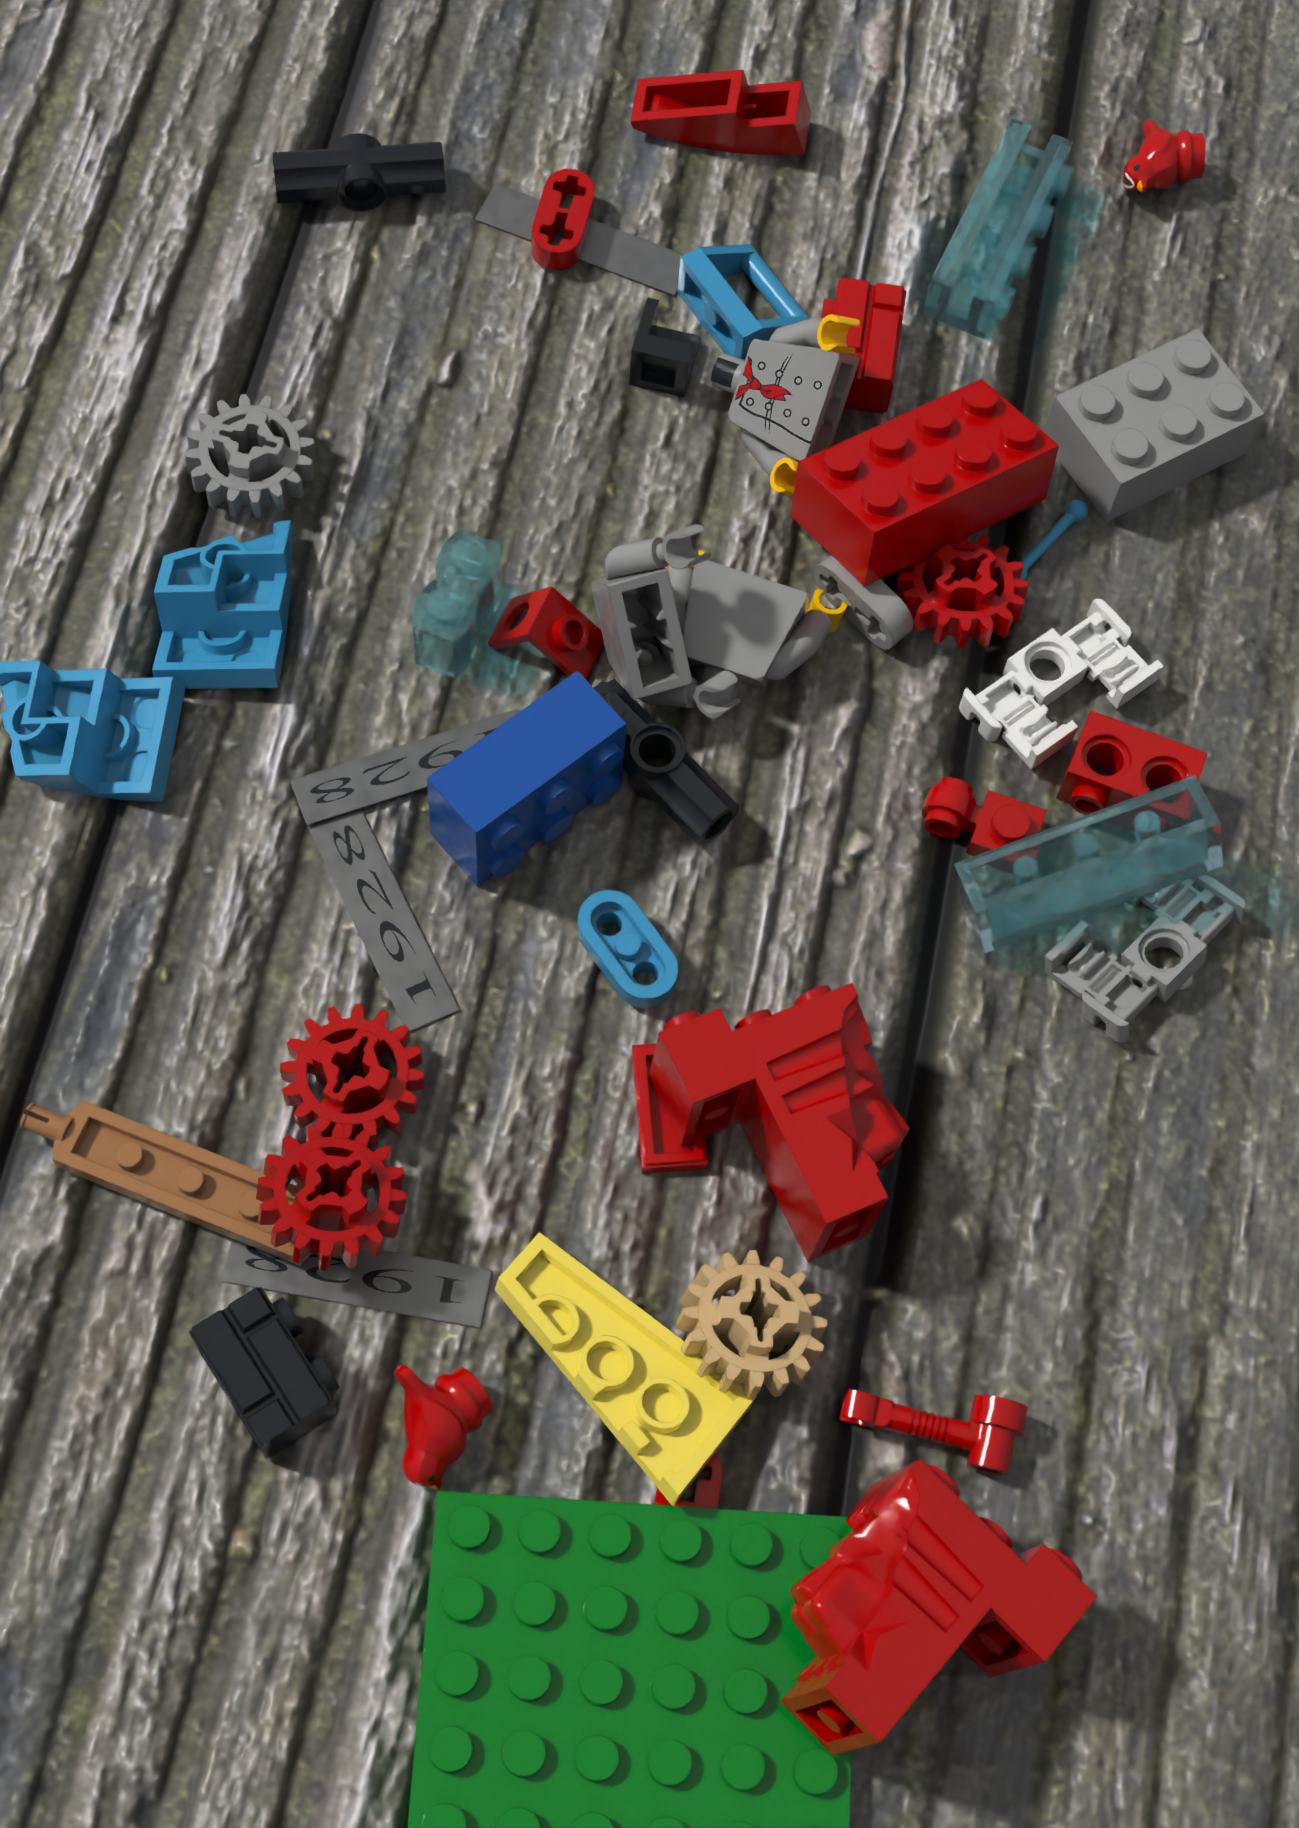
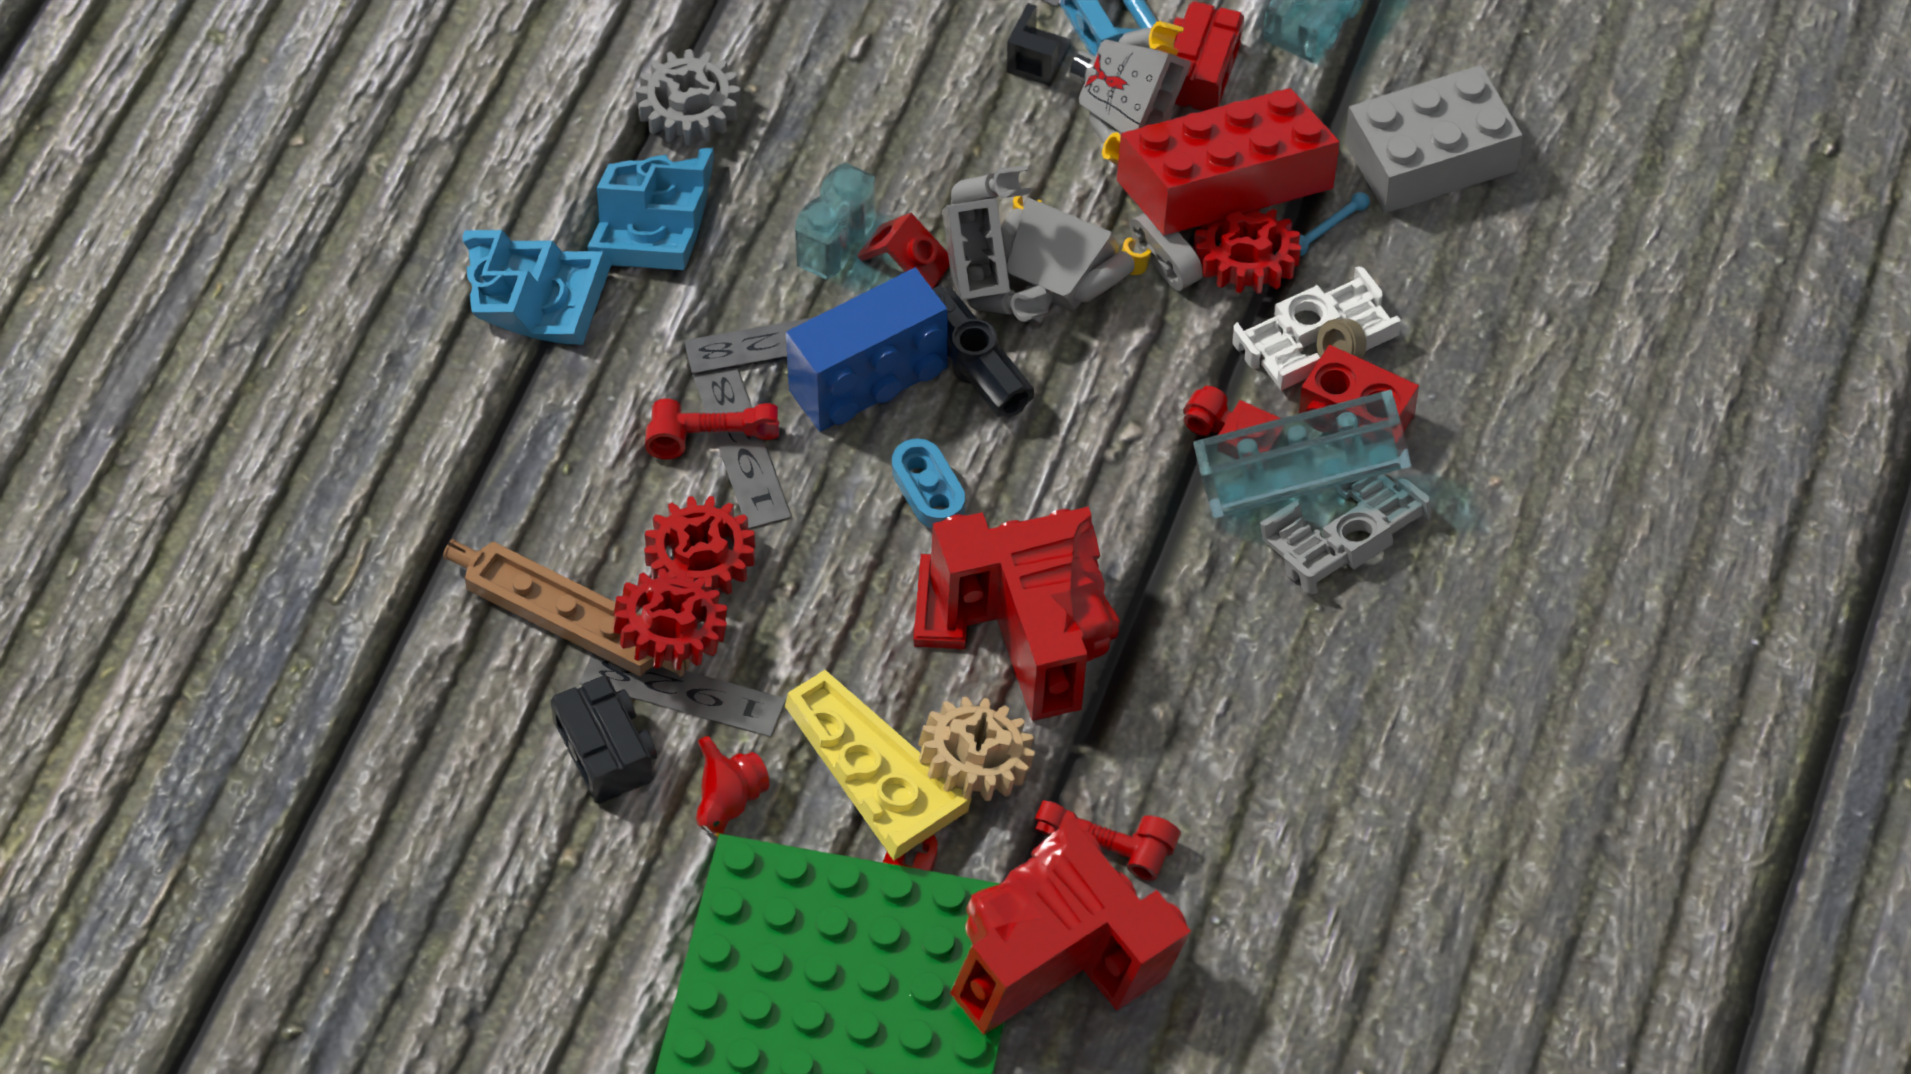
camera: 15 degrees right, 10 degrees down
none -> red brick [645,398,779,460]
none -> dark tan tile [1316,318,1367,359]

